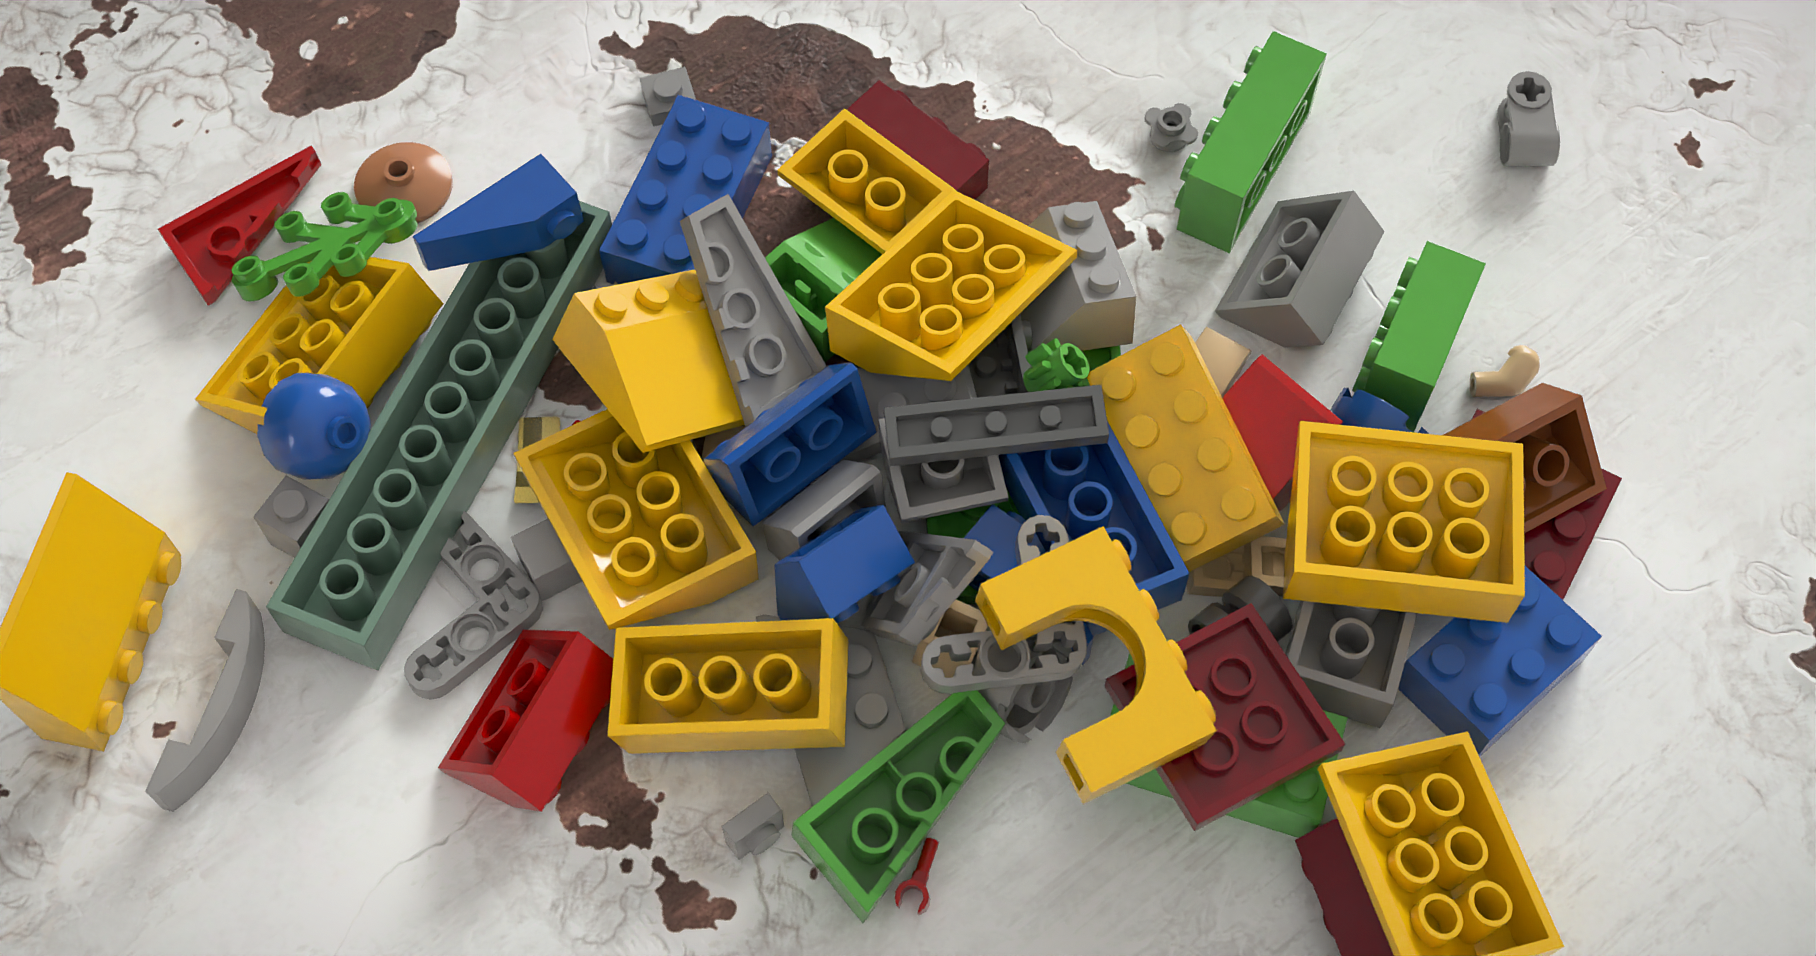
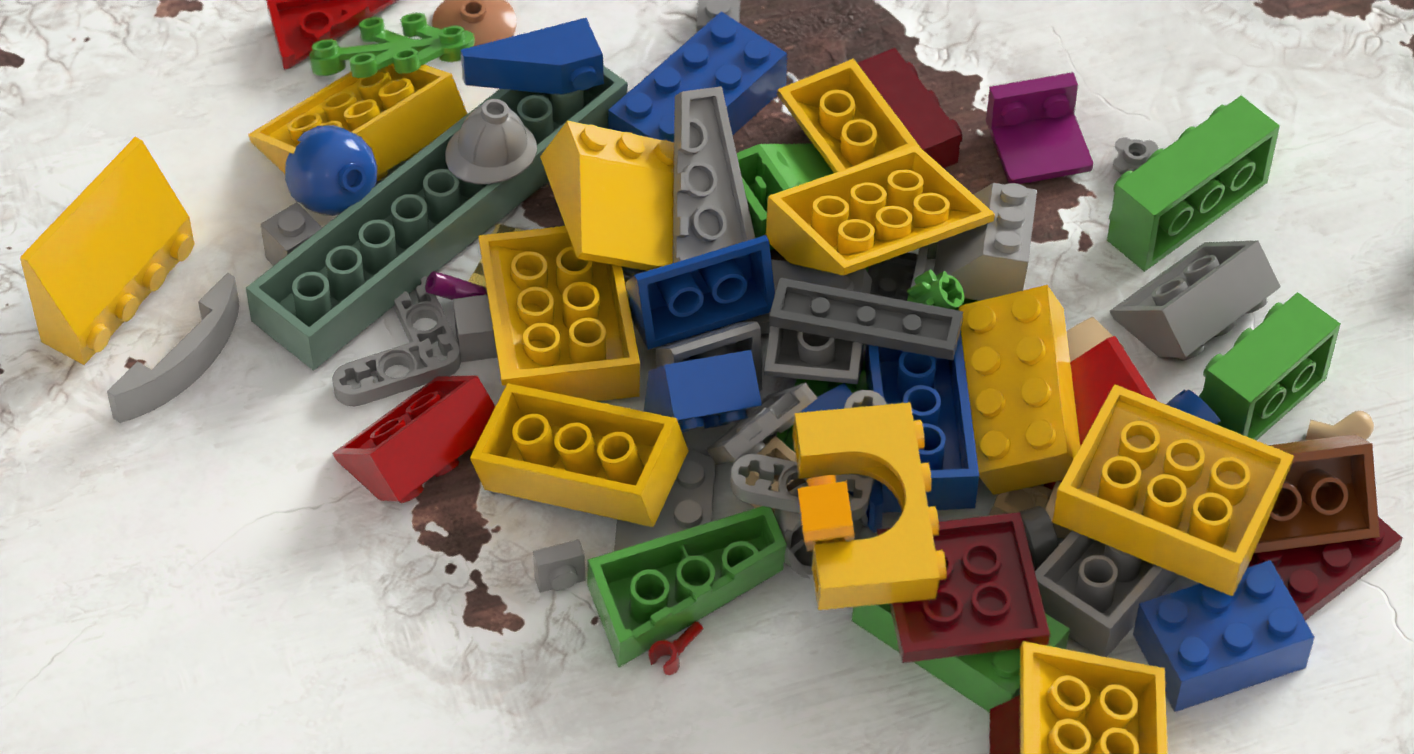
camera: 20 degrees right, 10 degrees down
none -> magenta arm [425,271,487,300]
none -> light grey hat [445,99,537,184]
none -> light orange slope [797,475,855,551]
none -> magenta bracket [986,72,1093,184]

